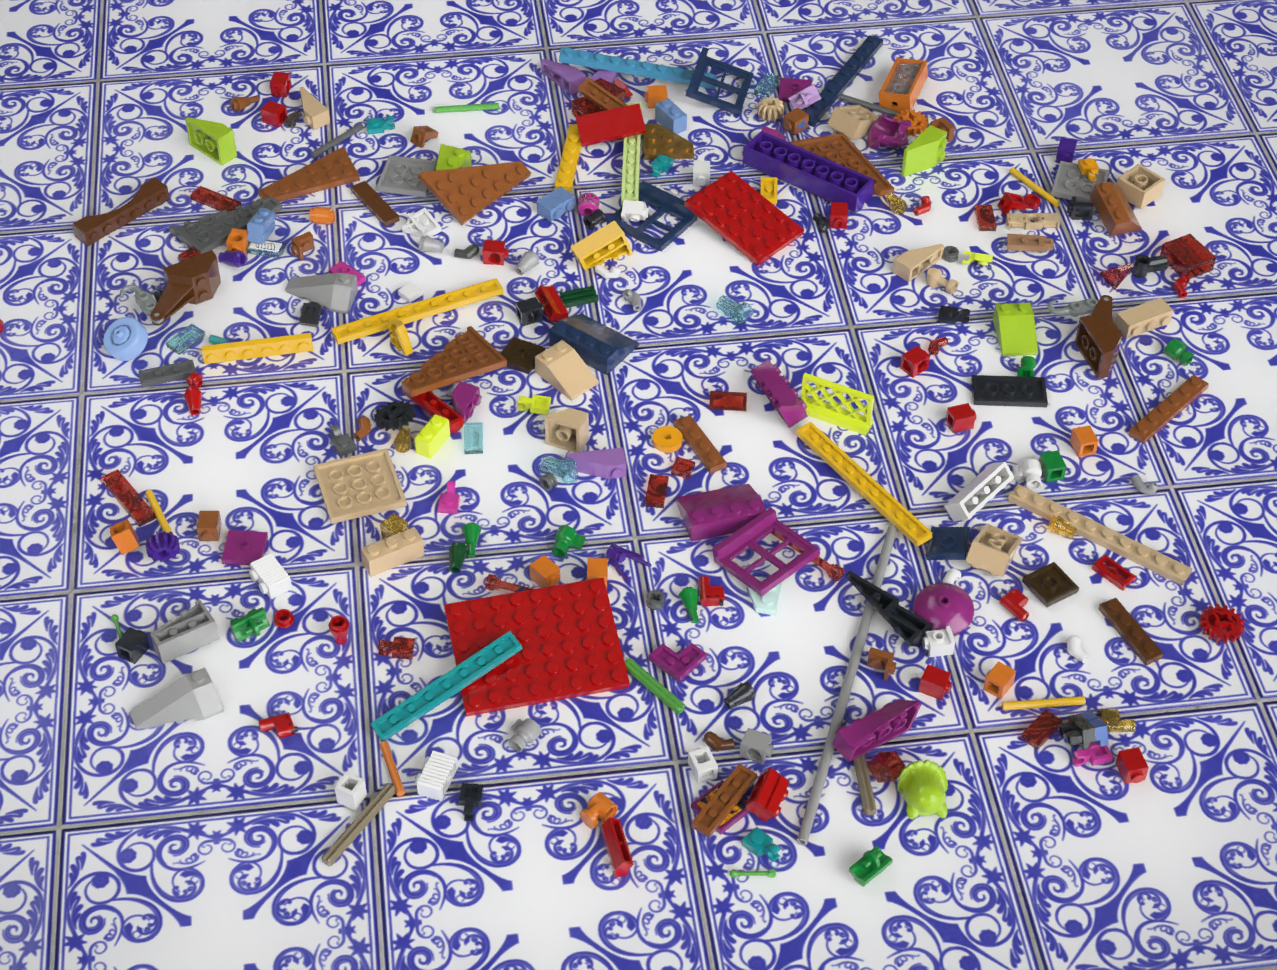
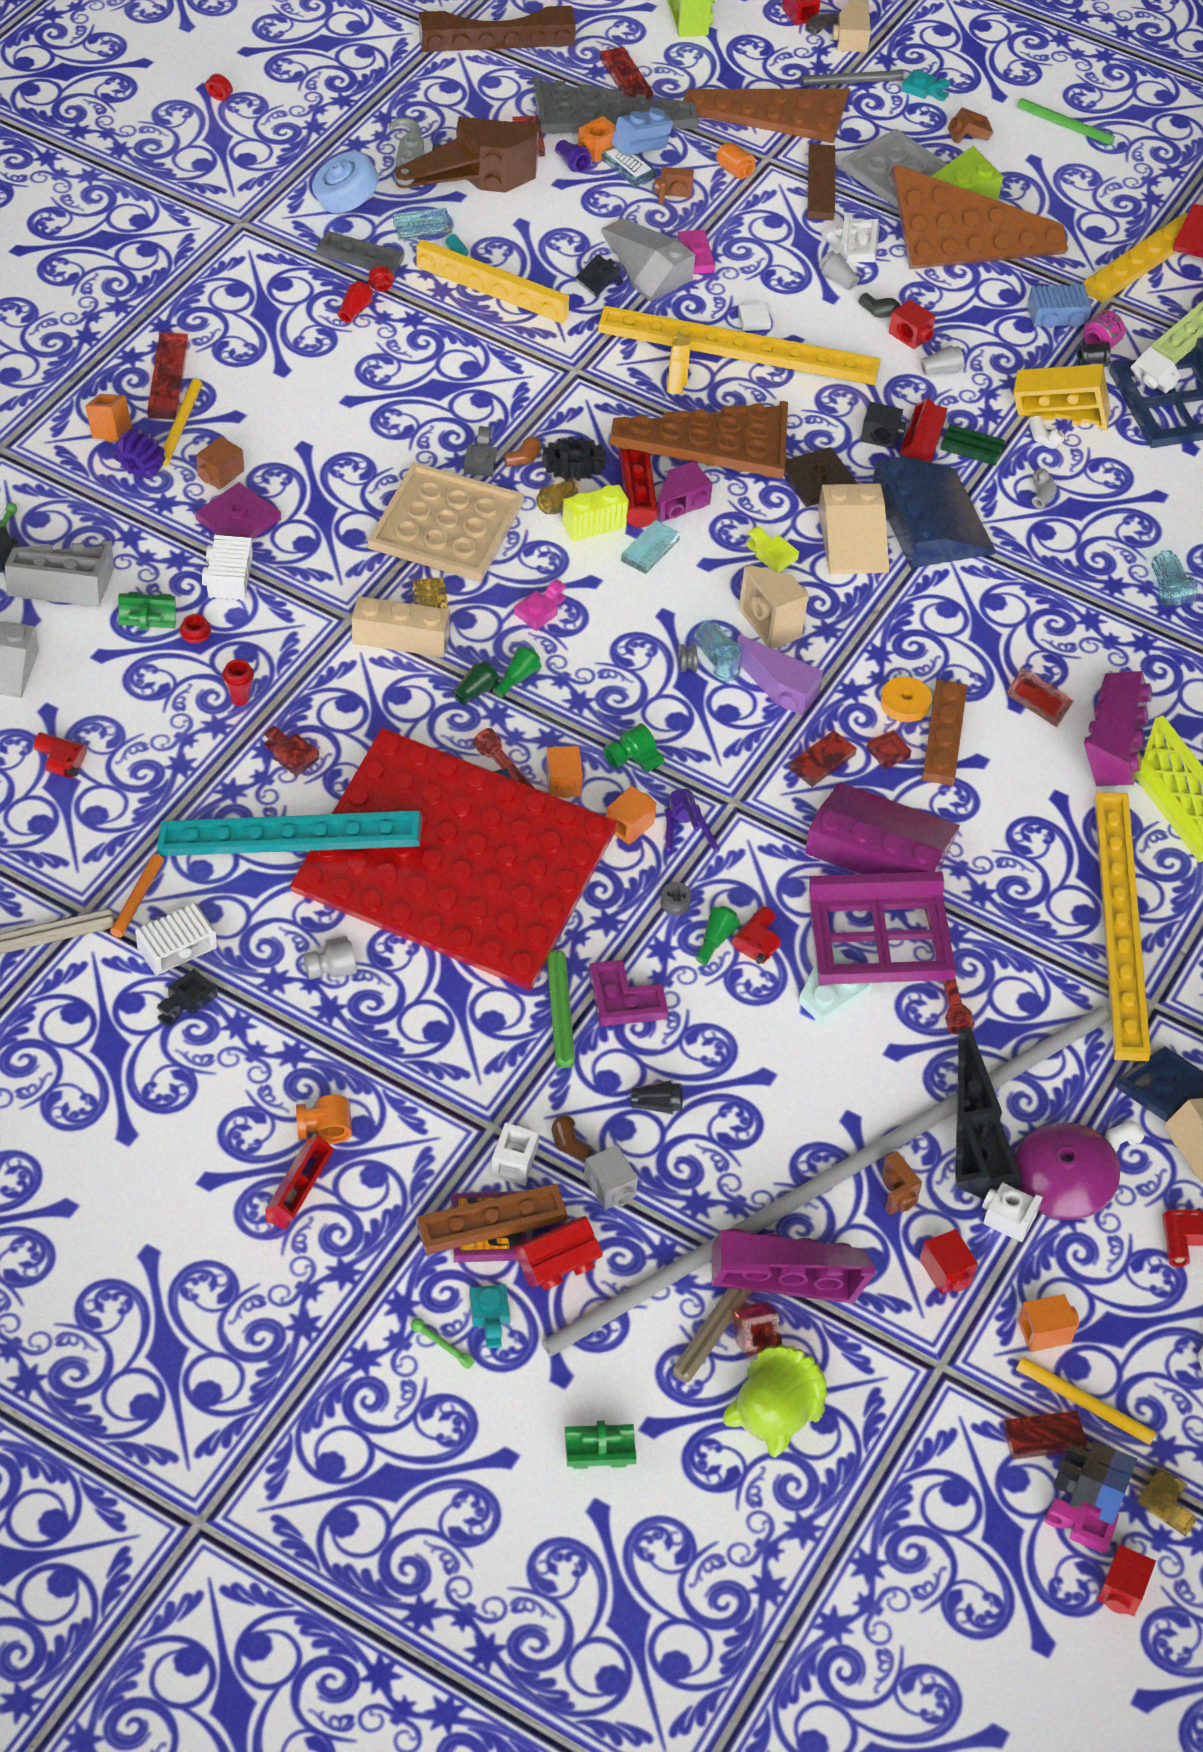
camera: 35 degrees right, 5 degrees up
white brick [335,771,367,810] -> none

